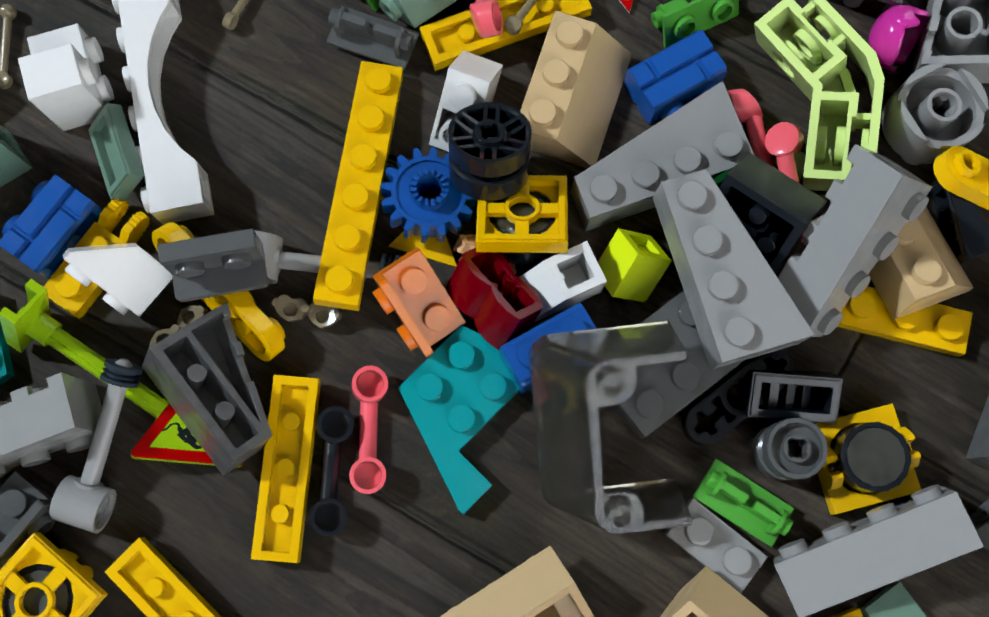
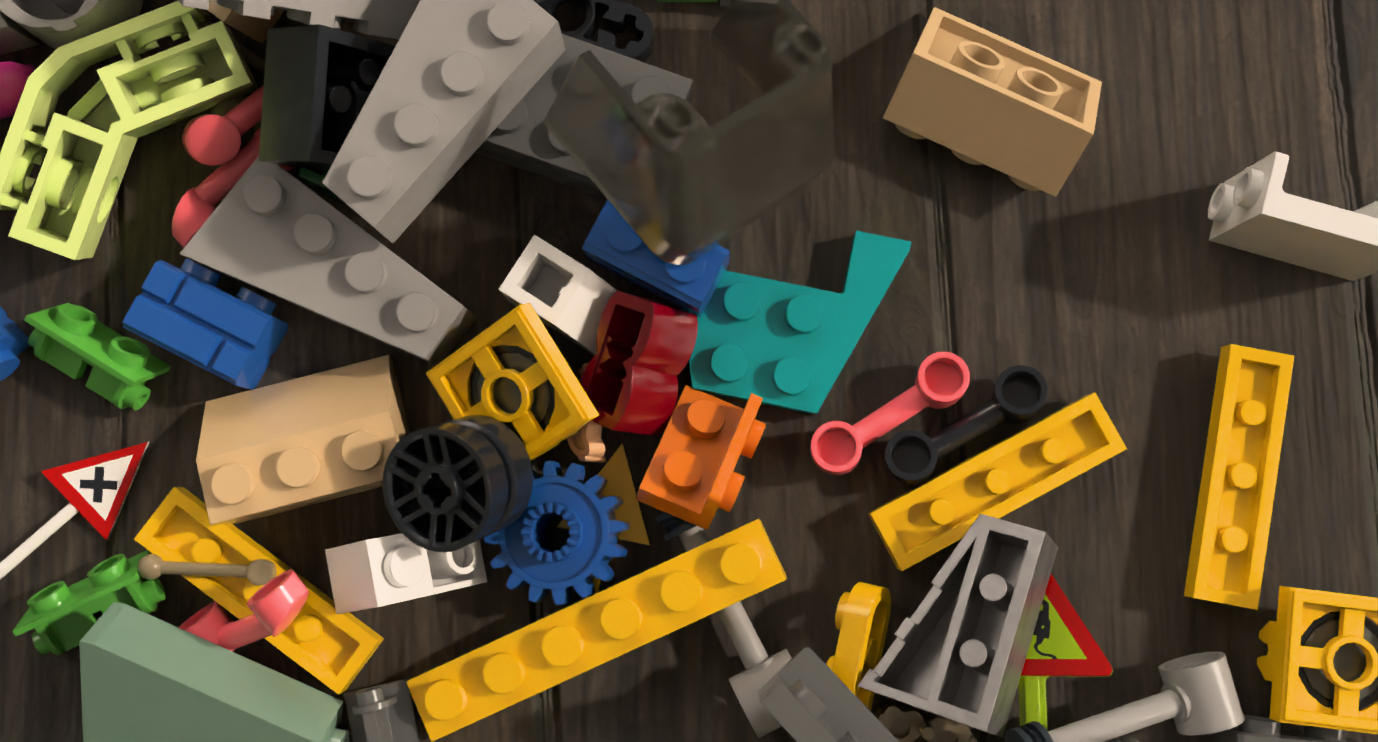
camera: 120 degrees left, 5 degrees up
dark tan piece [272,294,342,329] -> none
neon yellow panel [598,228,671,302] -> none

